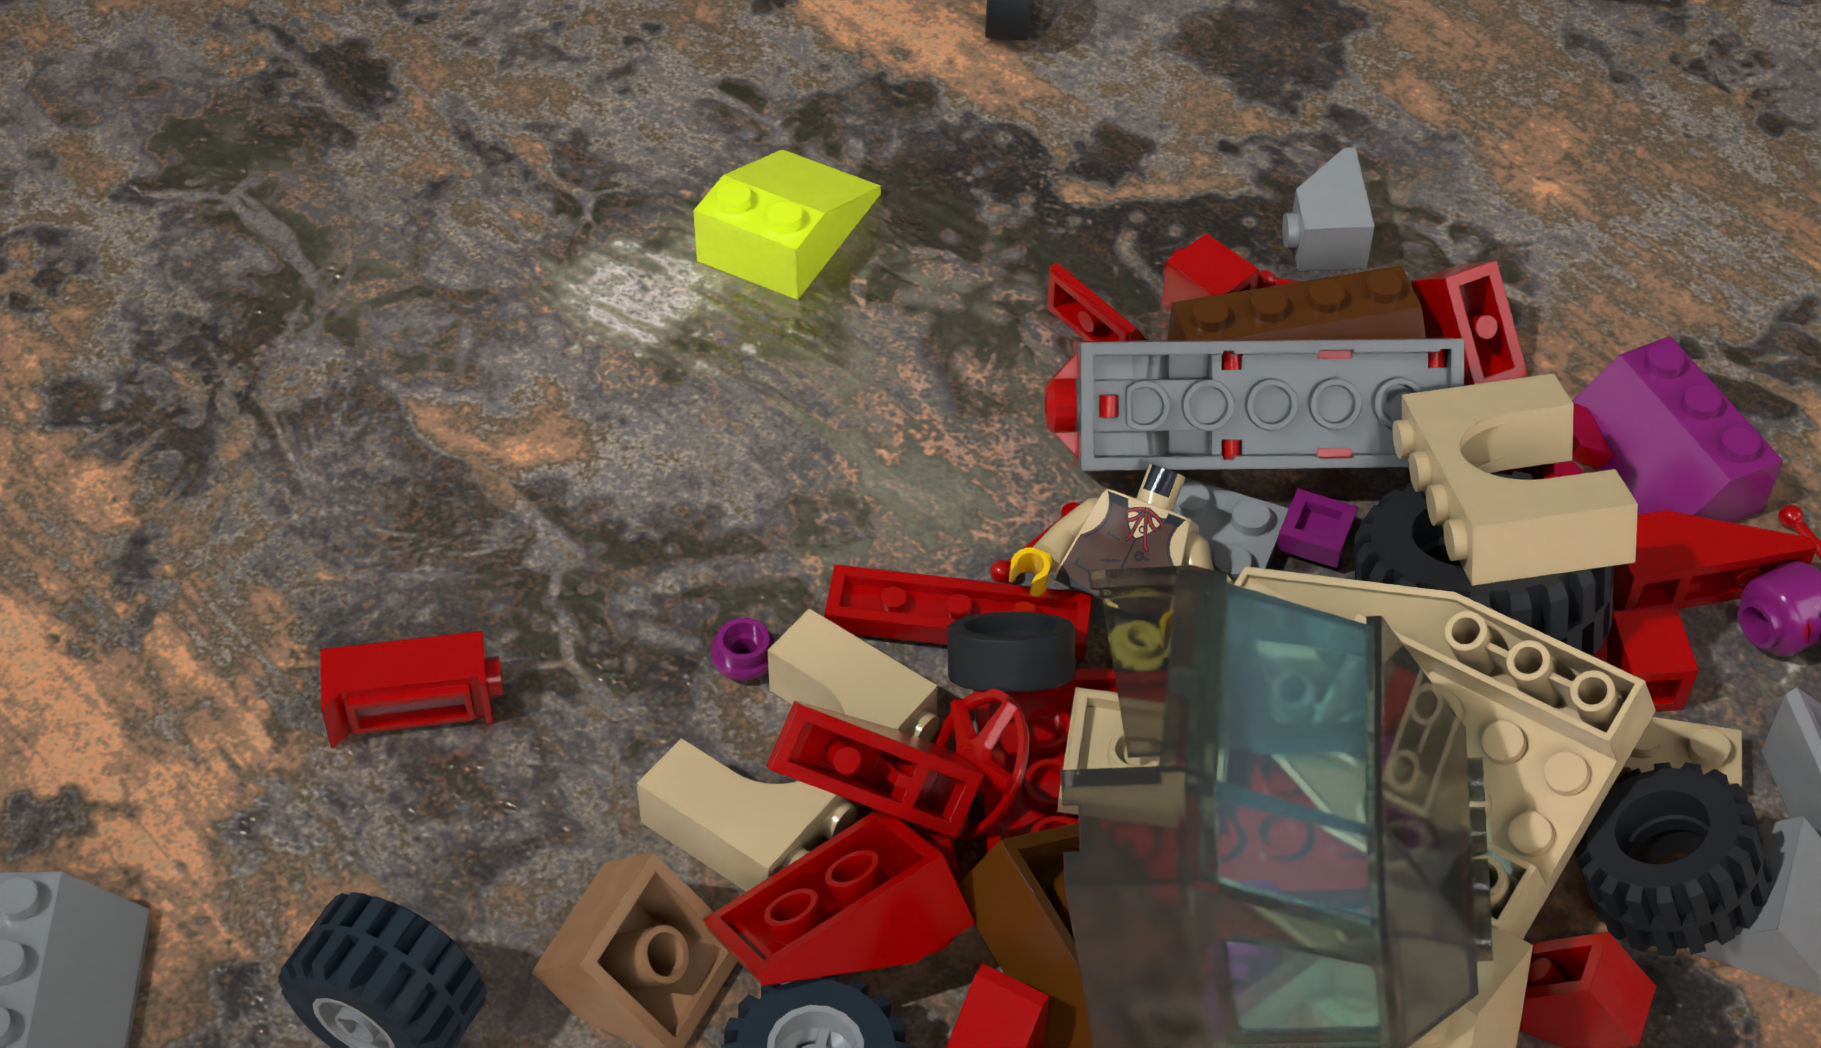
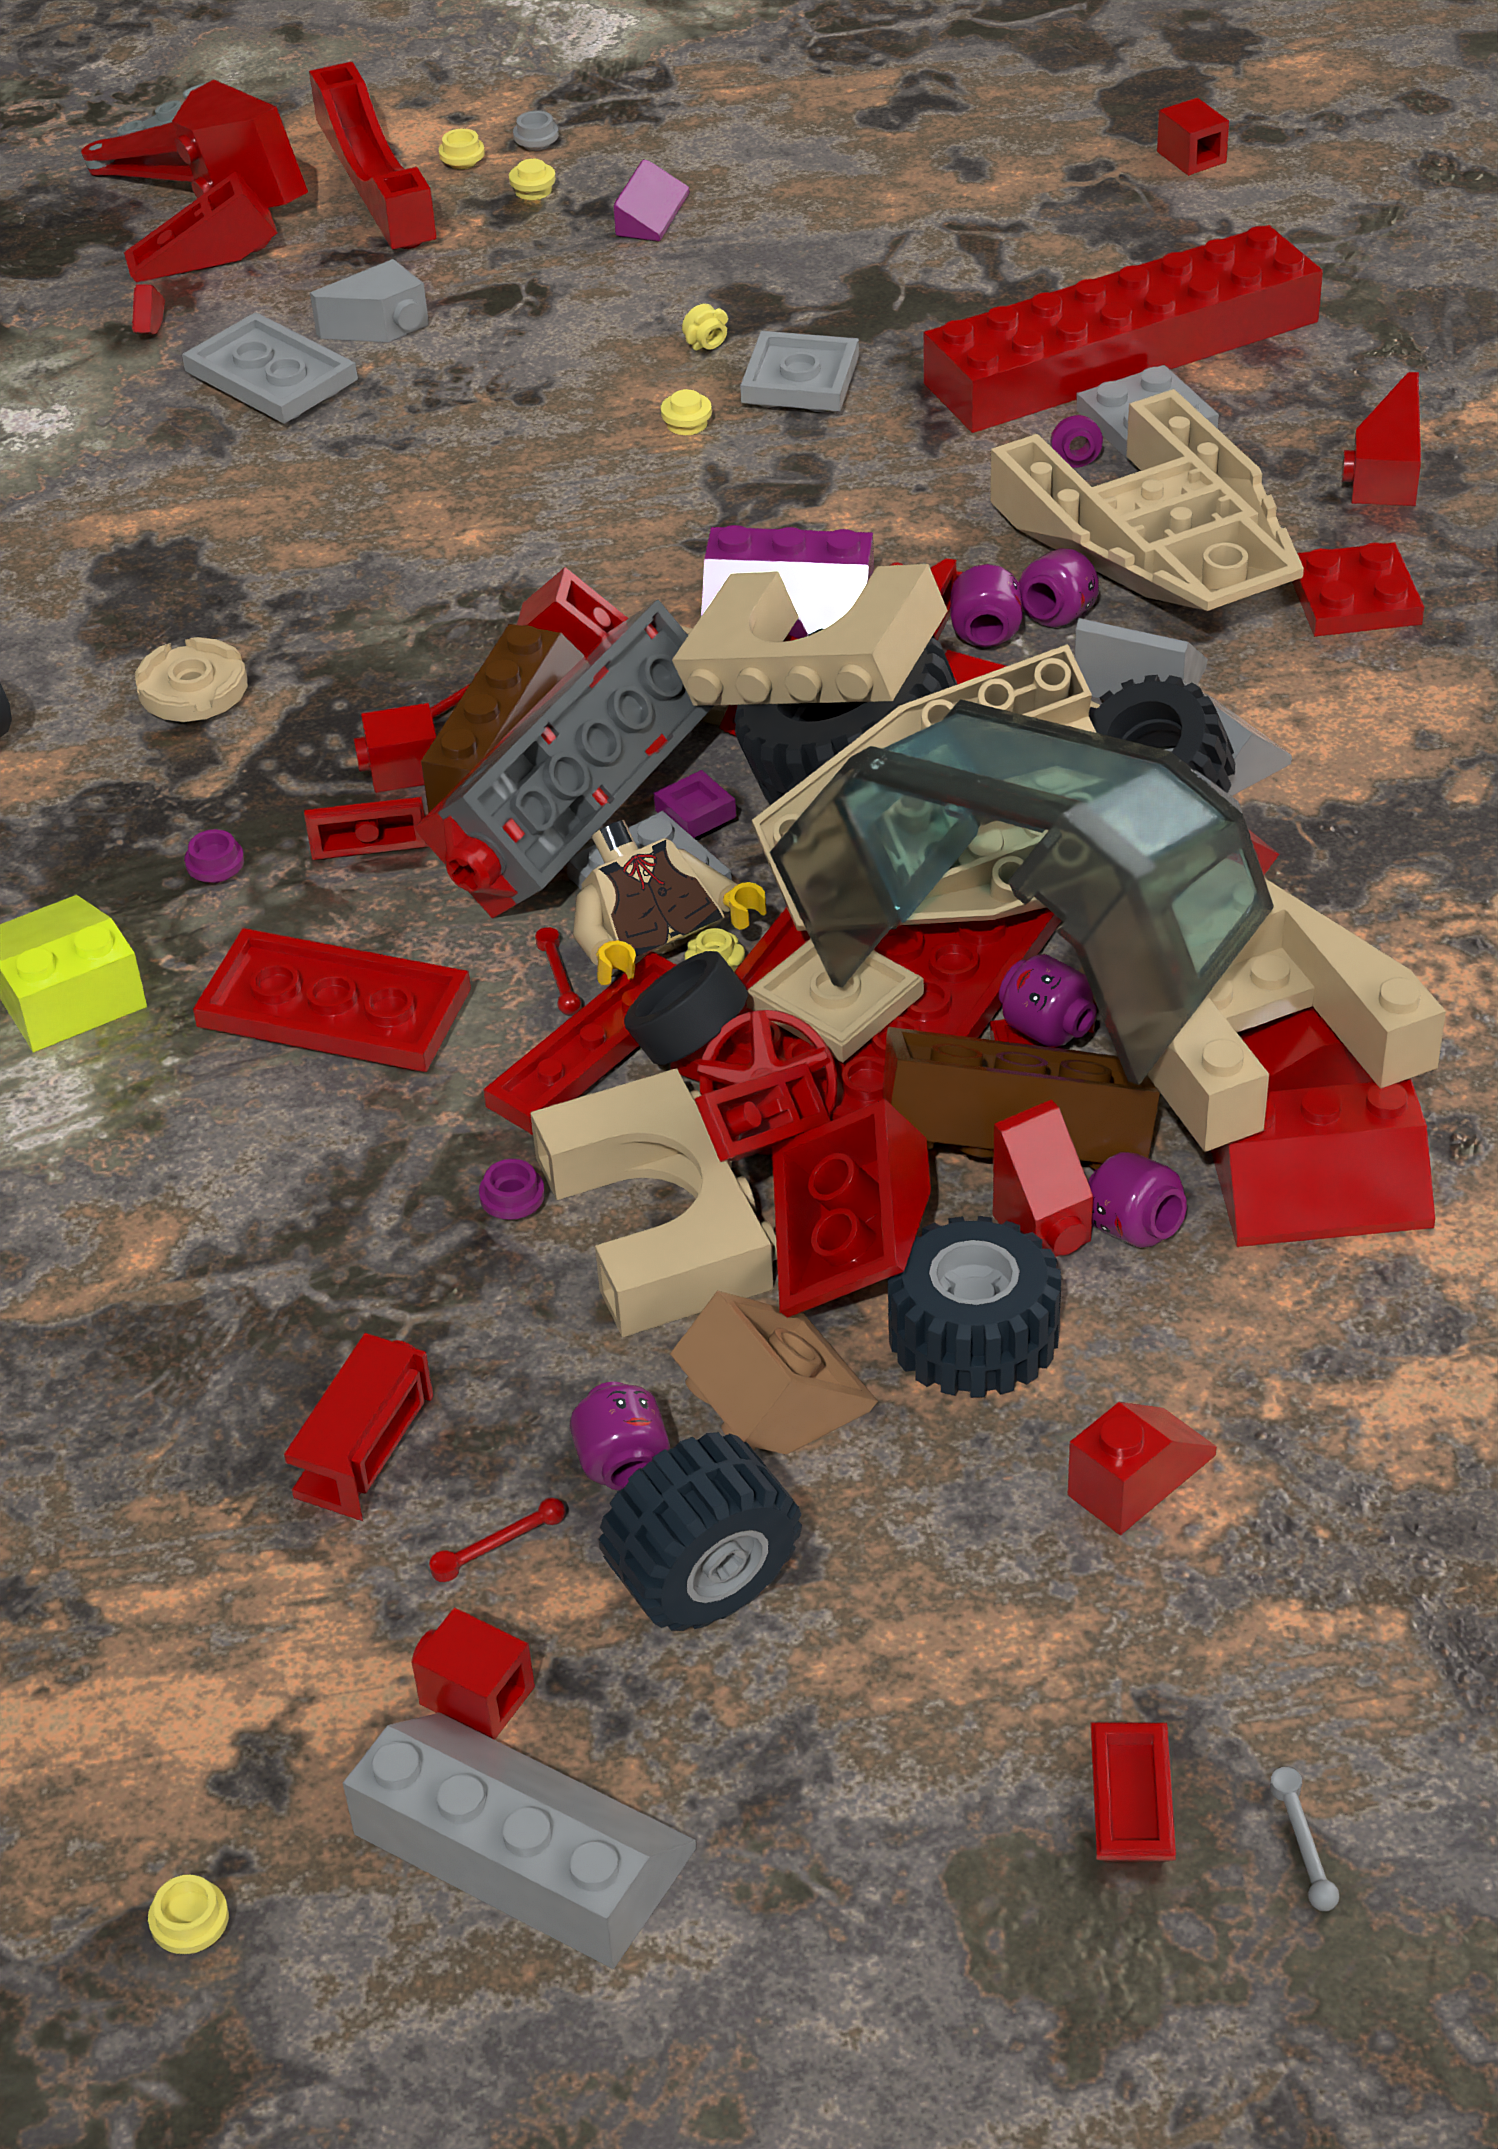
camera: 55 degrees left, 5 degrees down
light grey slope [1282,147,1375,271] -> none
none -> tan plate [135,637,248,722]
none -> magenta plate [184,829,244,883]
none -> red plate [193,928,471,1072]
none -> red brick [411,1607,535,1740]
none -> red hinge [429,1497,566,1582]
none -> magenta head [569,1382,670,1490]

